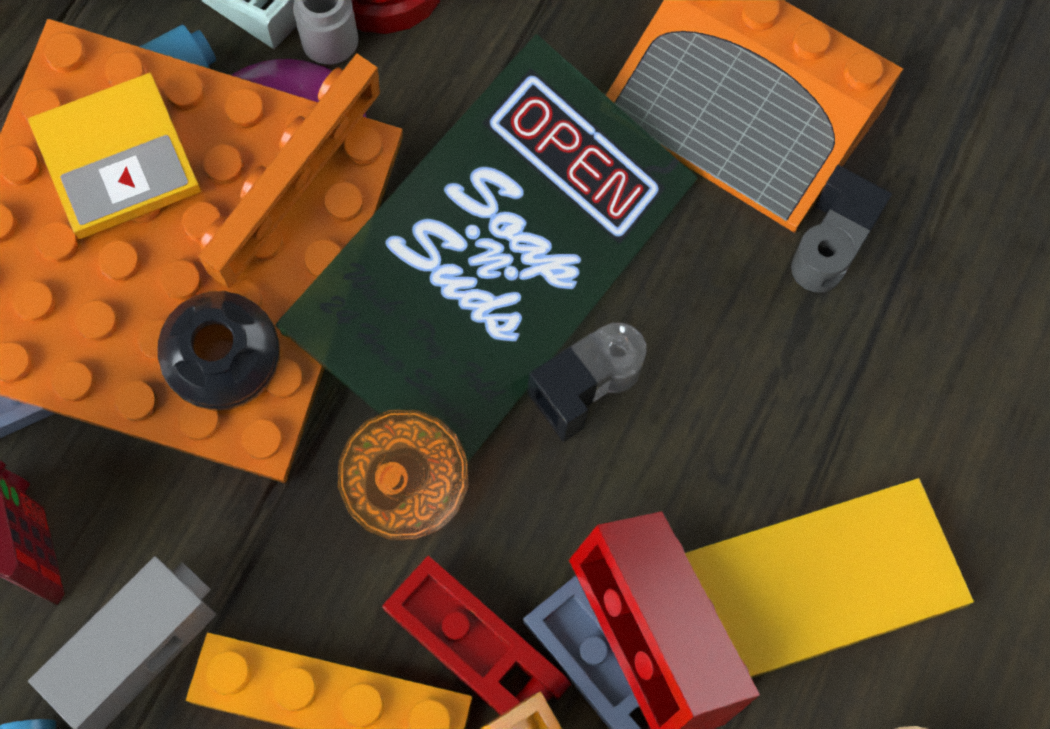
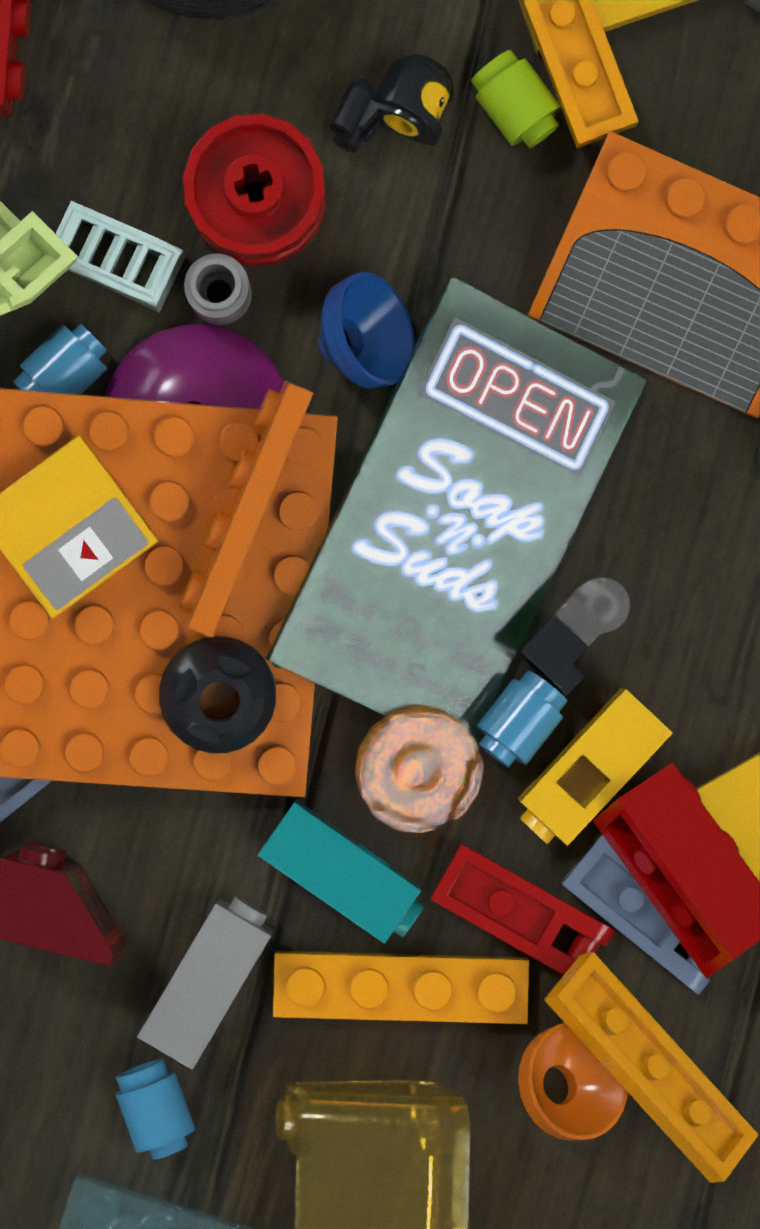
camera: 10 degrees left, 20 degrees up
none -> teal brick [258,799,424,944]
none -> blue piece [318,272,415,389]
none -> dark azure brick [476,670,568,768]
none -> yellow brick [517,688,673,846]

